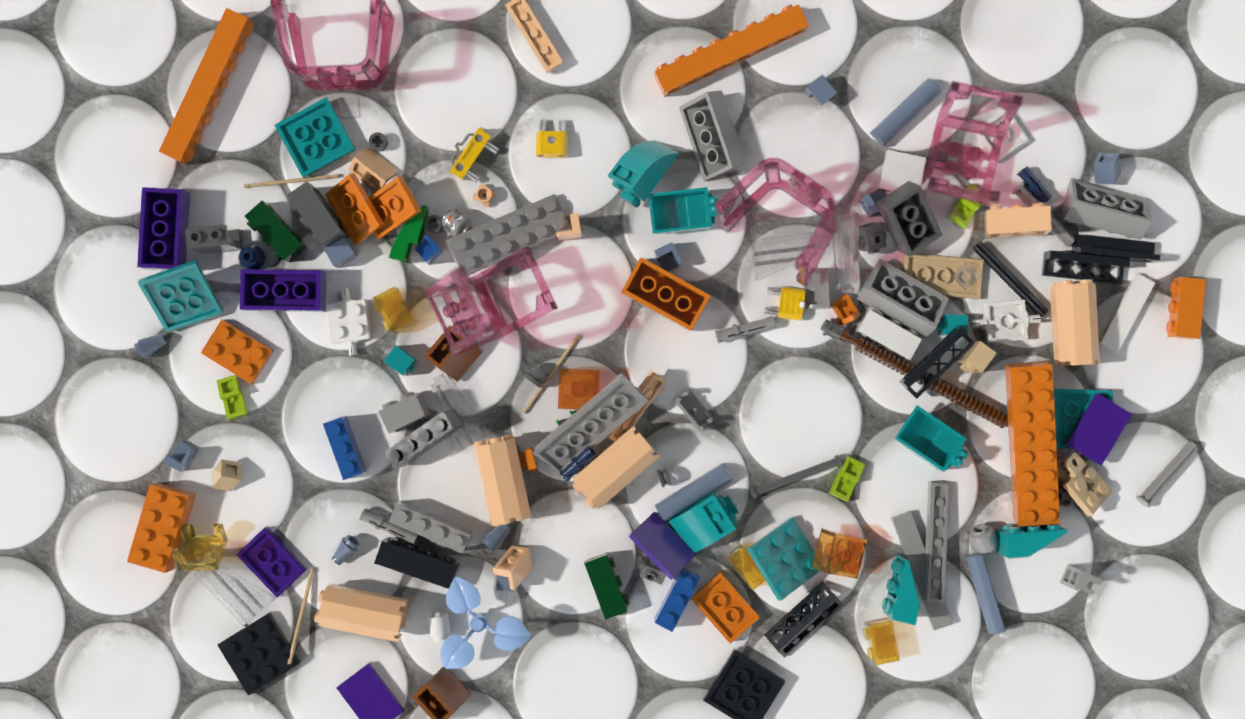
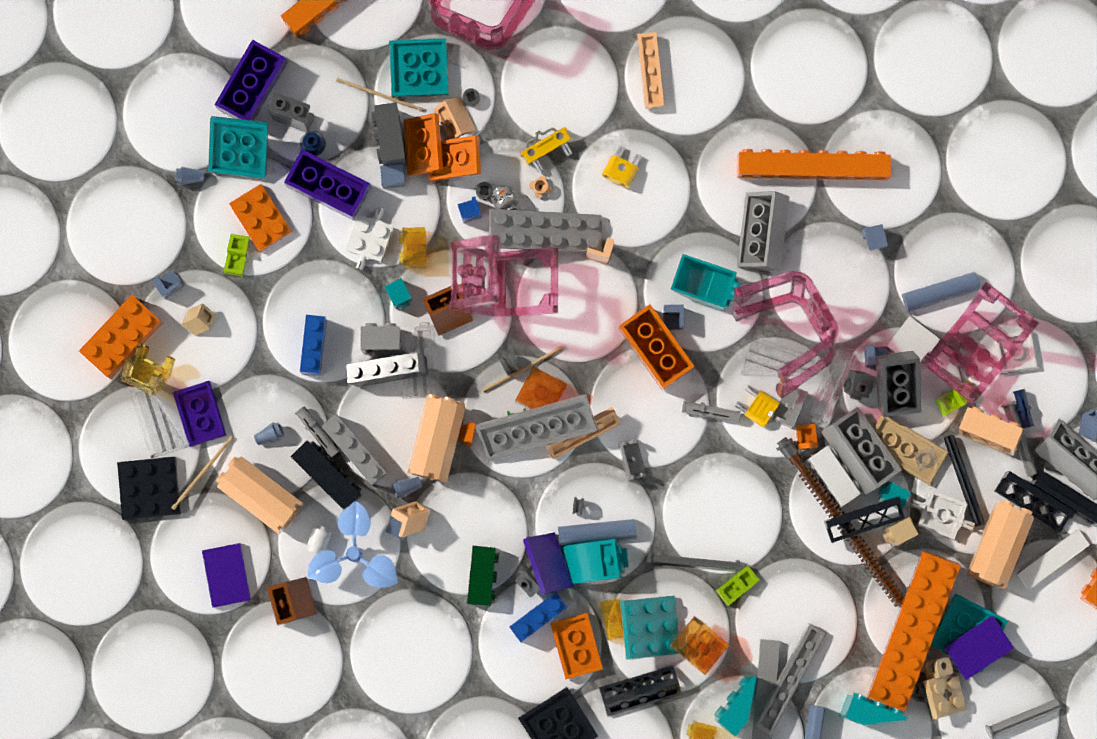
camera: 15 degrees right, 5 degrees down
dark green brick [245,200,307,262] -> none
green slope [388,205,430,263] -> none
dark blue pin [560,446,597,482] -> none
light nougat brick [572,426,660,509] -> none
teal piece [608,140,679,208] -> none
teal piece [895,405,968,472] -> none
light grey head [968,524,998,555] -> none

